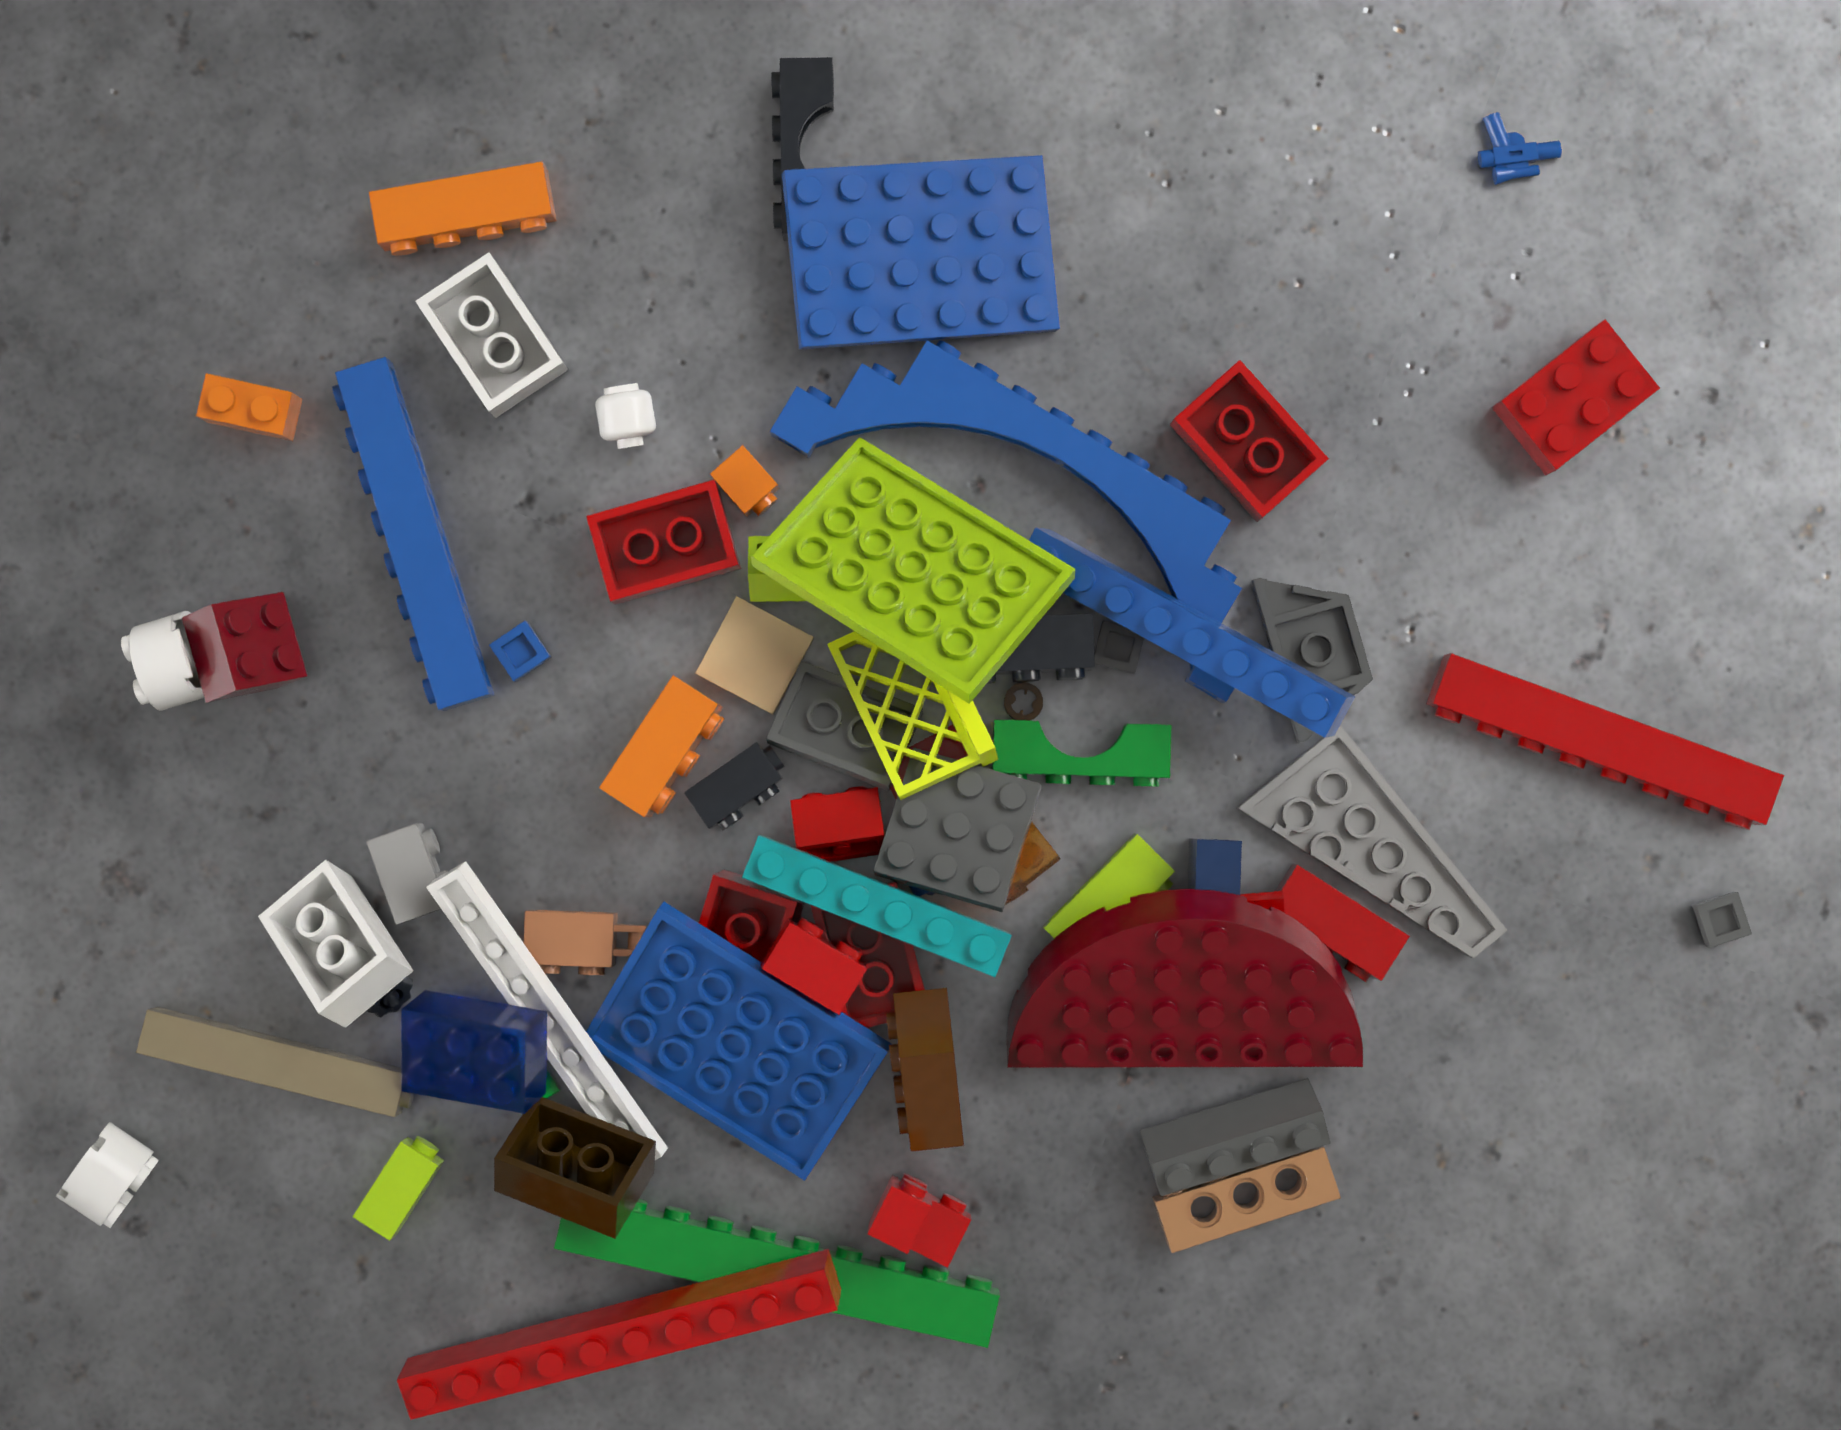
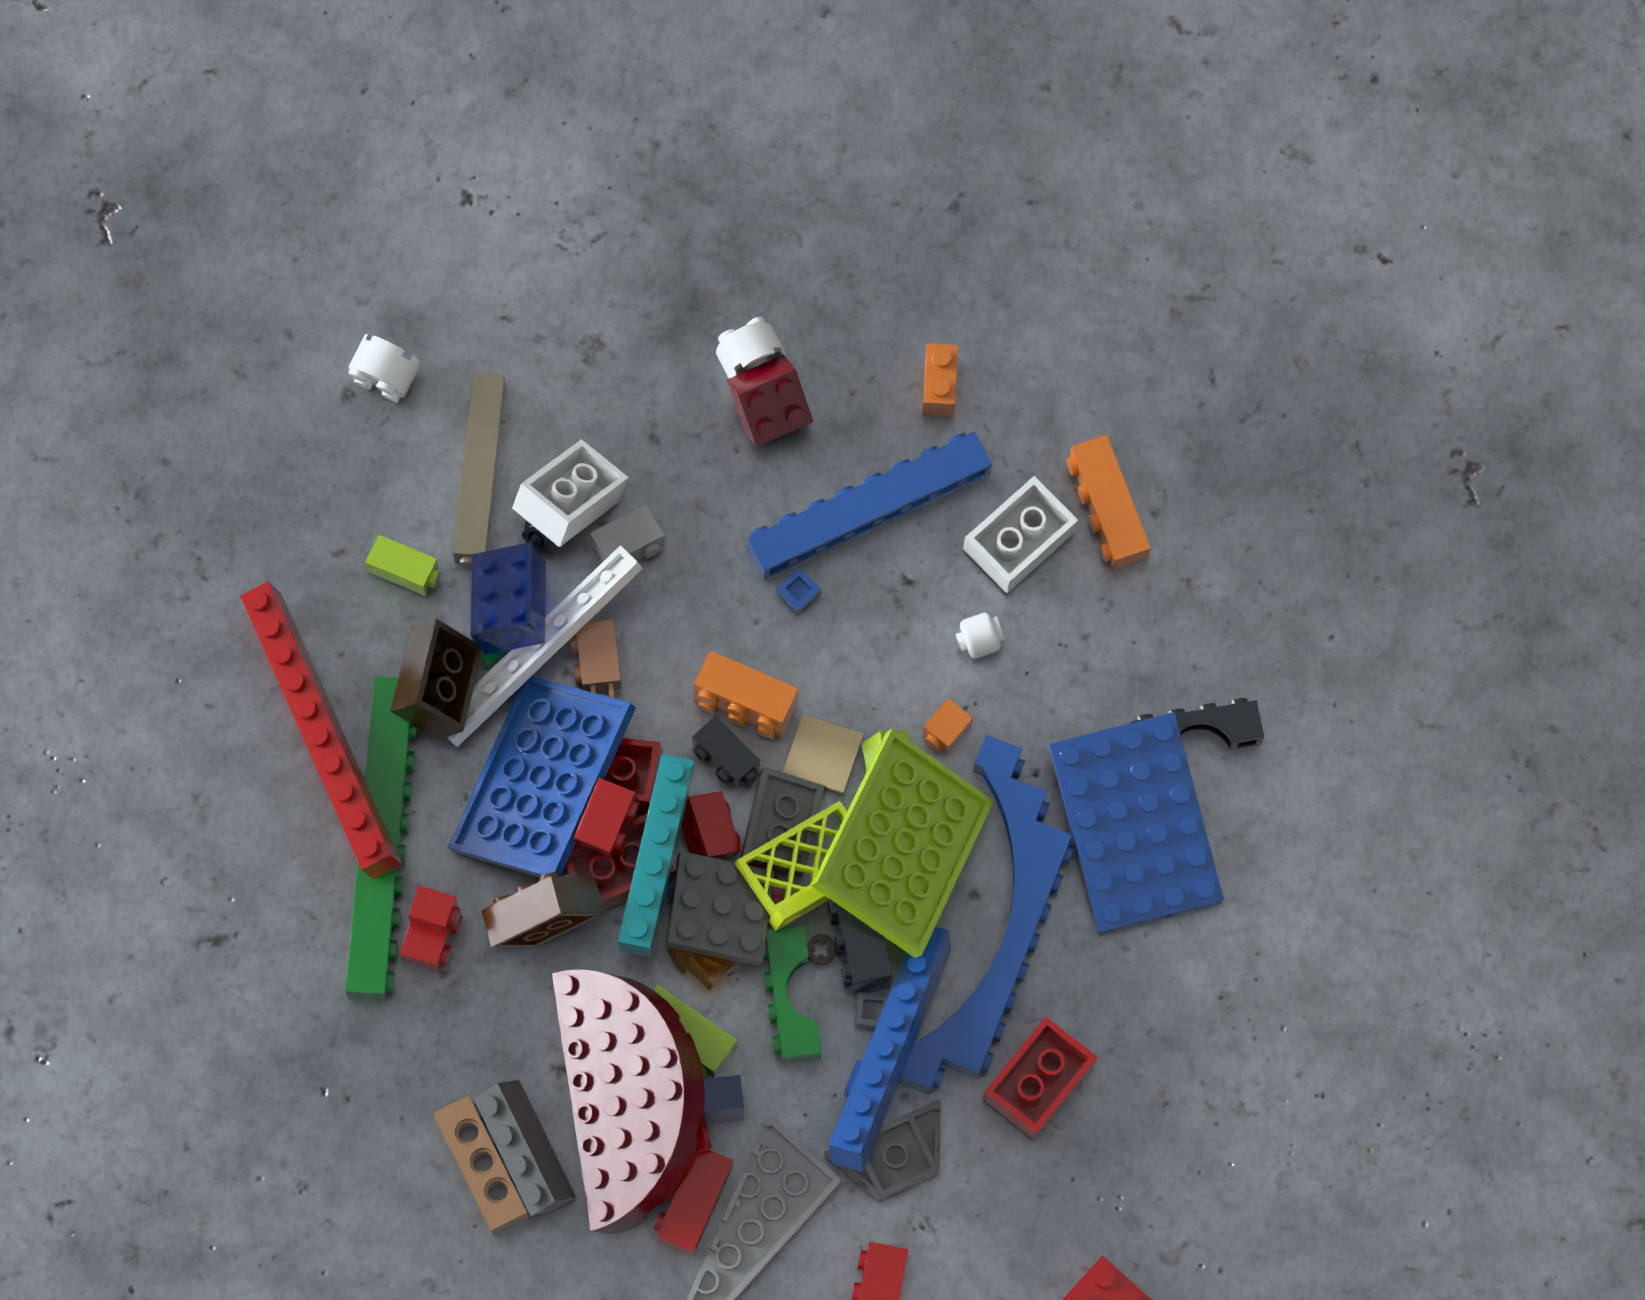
camera: 80 degrees right, 15 degrees down
red brick [586,480,742,605] -> none
blue piece [1478,112,1562,185] -> none

